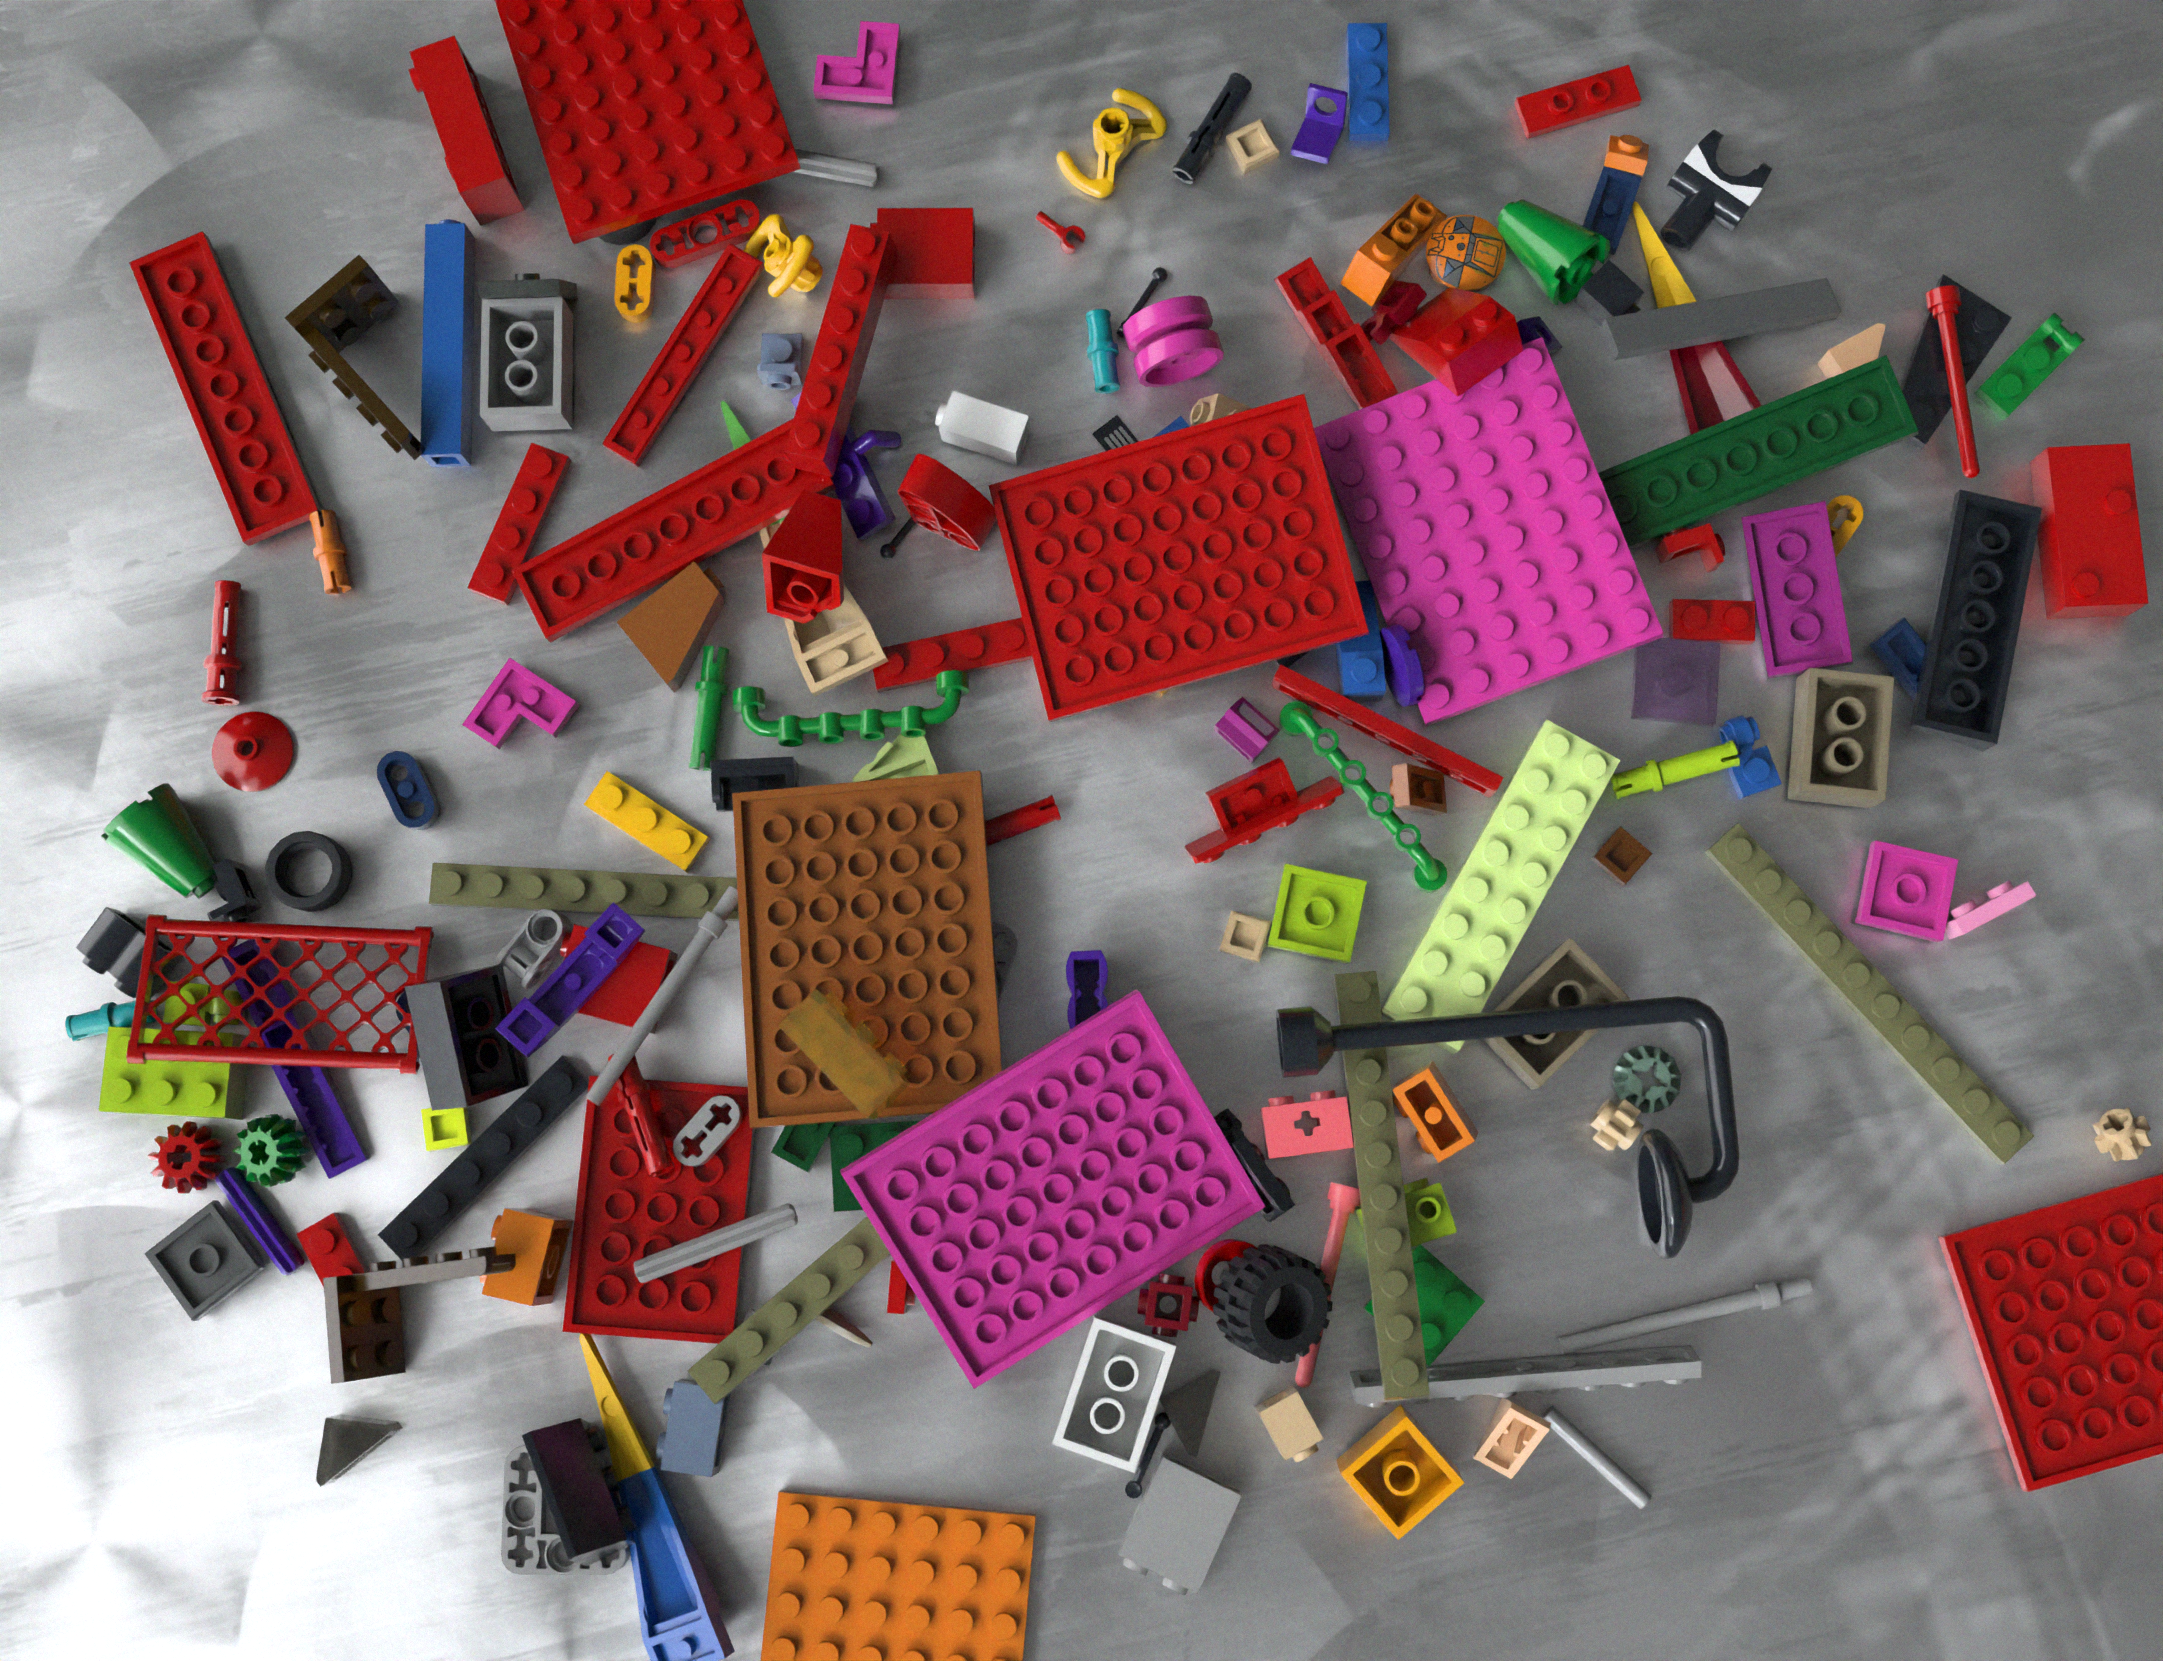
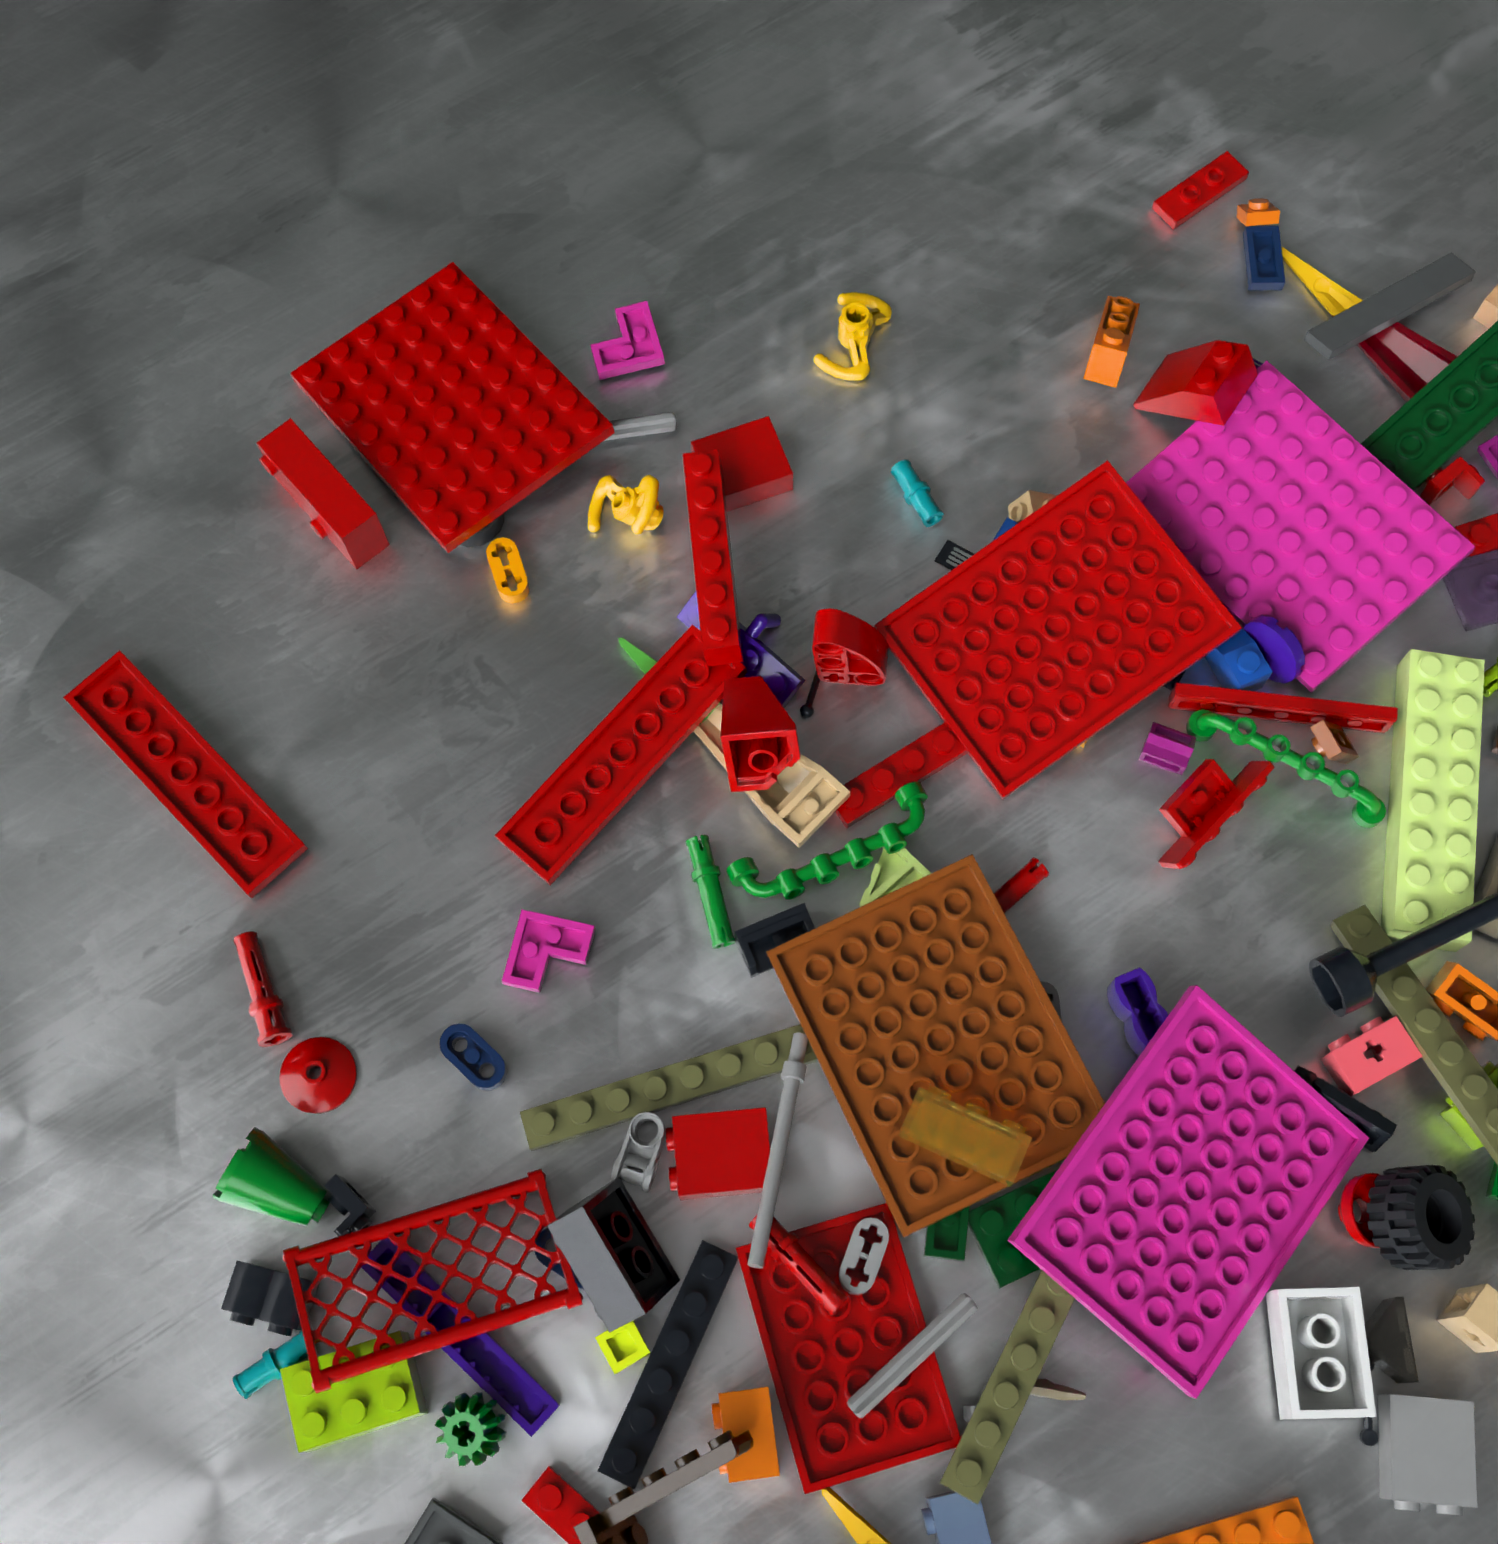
camera: 25 degrees left, 10 degrees down
red gear [148,1121,227,1194] -> none
lime plate [163,981,245,1027] -> none
dark purple axle [215,1167,304,1276] -> none
black tyre [265,831,352,912] -> none
dark brown bracket [285,255,424,460] -> none
orange pin [309,510,351,595] -> none
blue brick [420,219,475,467] -> none
red plate [467,442,572,606] -> none
pearl dark grey plate [478,273,577,300] -> none
light grey brick [480,297,573,431] -> none
dark purple slope [495,902,645,1057] -> none
yellow plate [584,771,711,873] -> none
red tile [602,242,765,467] -> none
dark orange slope [617,562,726,693] -> none
red beam [650,199,762,269] -> none
sand blue bracket [757,333,804,390] -> none
red bracket [887,1260,916,1314] -> none
white brick [935,391,1031,465] -> none
red hand [1036,211,1086,254] -> none
black hinge [1116,267,1168,338] -> none
dark pink wheel [1123,295,1224,388] -> none
dark red brick [1137,1273,1200,1338] -> none
black pin [1172,73,1252,184] -> none
tan tile [1219,910,1271,963] -> none
tan tile [1226,119,1280,174] -> none
lime plate [1267,864,1367,964] -> none
red slope [1274,257,1399,409] -> none
dark purple bracket [1291,83,1348,164] -> none
coral piece [1295,1182,1360,1388] -> none
blue plate [1346,23,1390,141] -> none
dark red plate [1361,280,1427,345] -> none
orange dish [1426,215,1506,291] -> none
green cone [1498,199,1610,305] -> none
black brick [1574,260,1644,326] -> none
black connector [1660,129,1772,252] -> none

